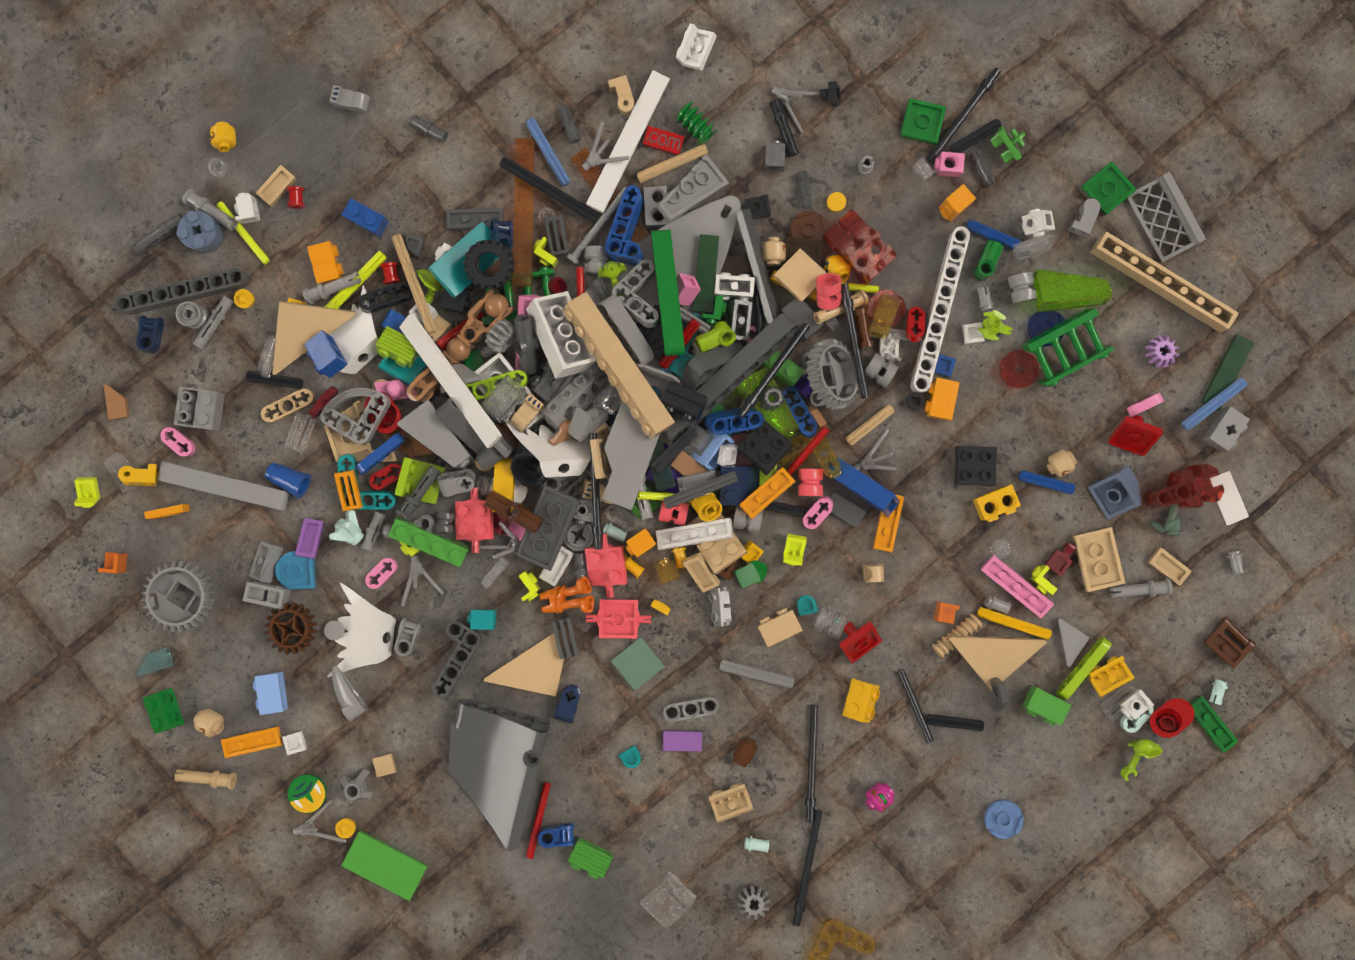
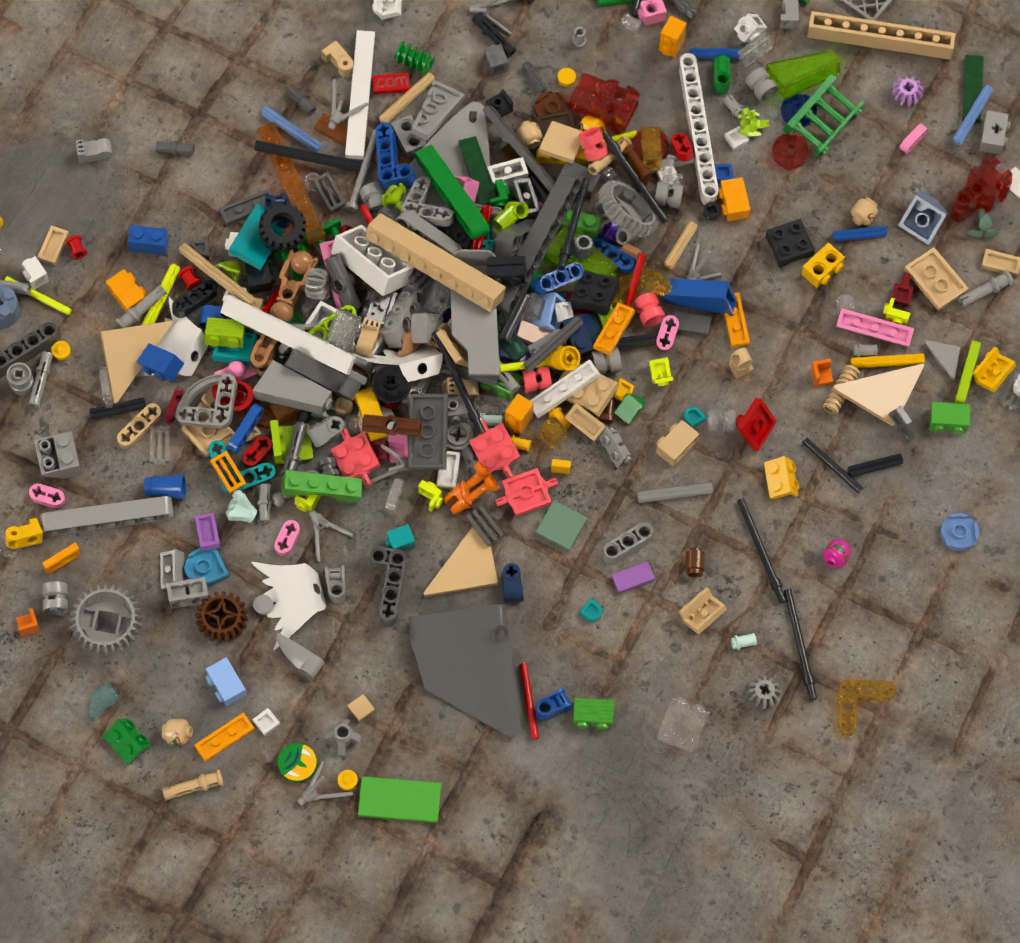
camera: 30 degrees left, 20 degrees down
neon yellow bracket [533,237,558,268] -> none
red tile [1108,415,1163,457] -> none
none -> light grey wheel [42,581,68,616]

